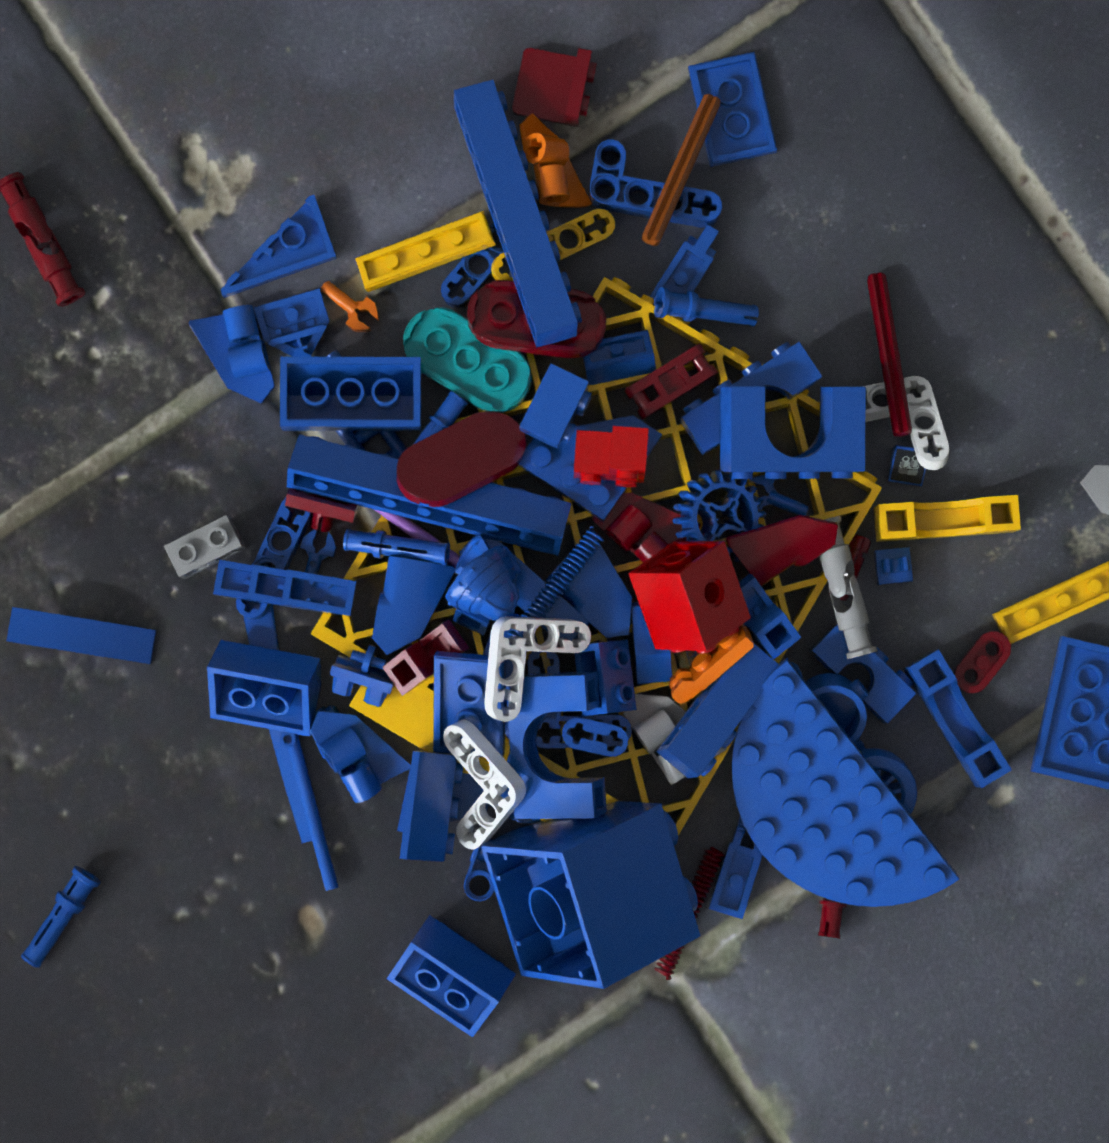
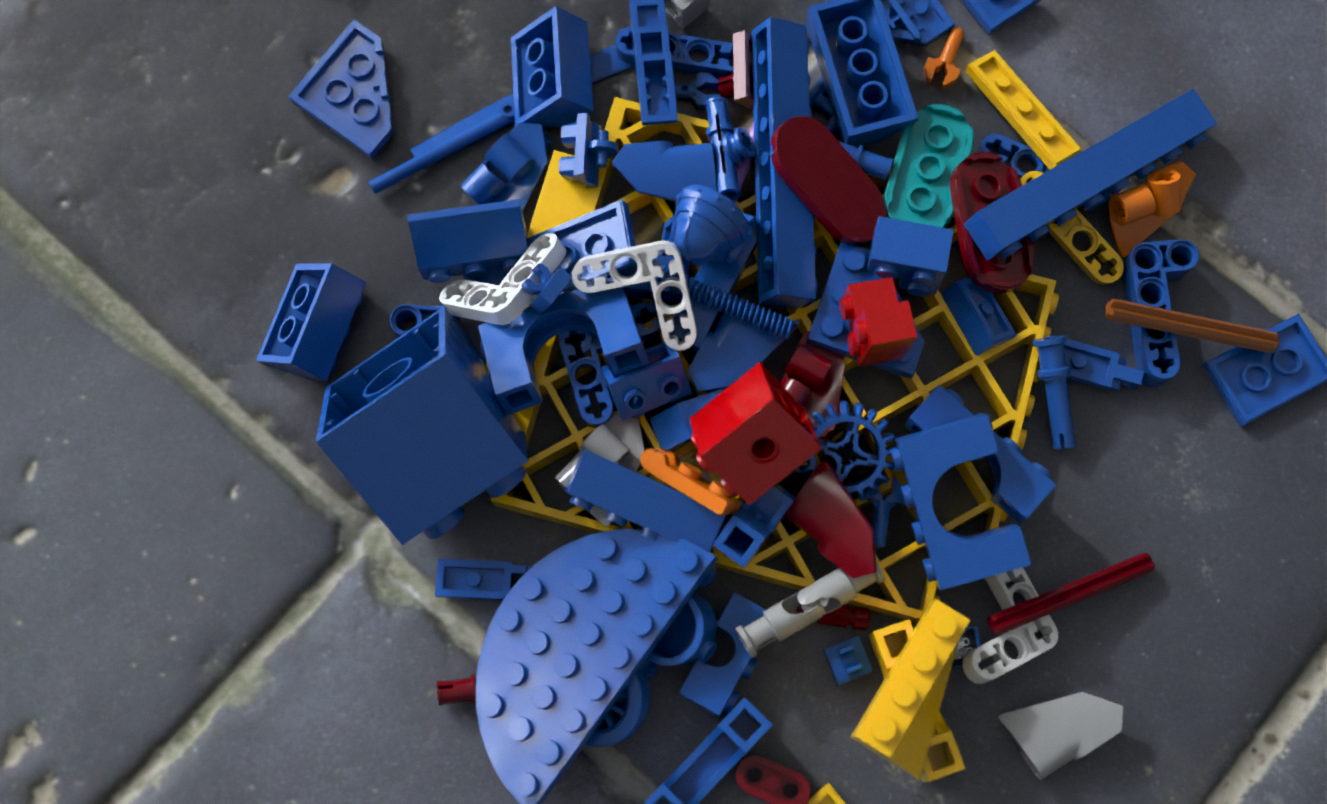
camera: 80 degrees right, 10 degrees down
dark red brick [382,619,469,696] -> none
dark red bracket [512,48,597,127] -> none
blue beam [562,718,628,757] -> none
dark red plate [624,343,719,420] -> none
dark red piece [654,847,725,980] -> none
none -> blue plate [288,19,394,159]
none -> blue tile [521,263,572,314]
none -> blue bush [723,127,755,164]
none -> yellow wedge [851,599,970,780]
none -> light grey panel [998,692,1123,780]

